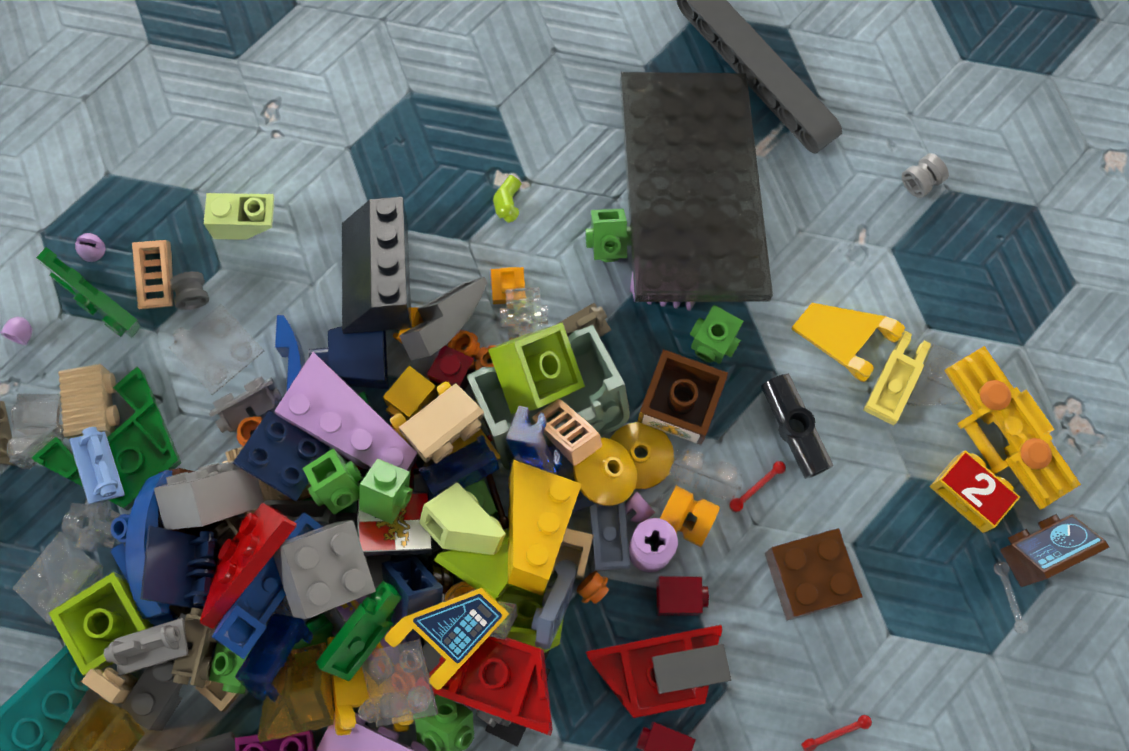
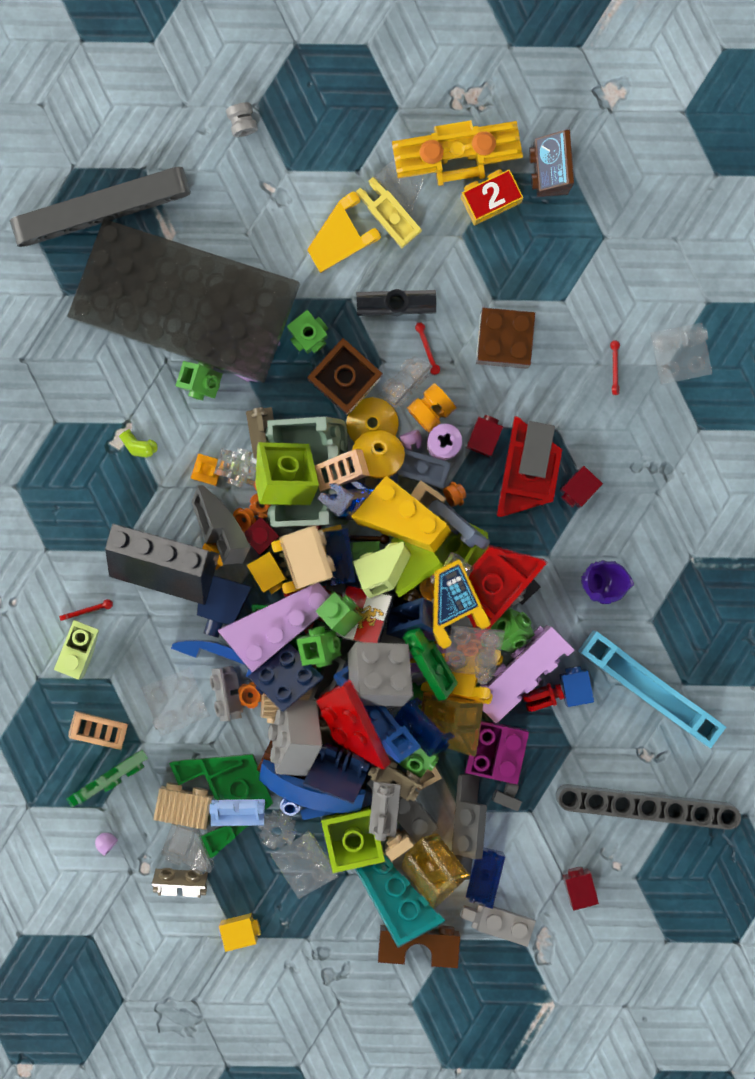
camera: 70 degrees left, 15 degrees up
lavender hinge [75,233,105,262] -> none
dark grey wheel [170,271,209,310] -> none
clear hinge [994,561,1028,634] -> none
none -> red hinge [59,599,113,621]

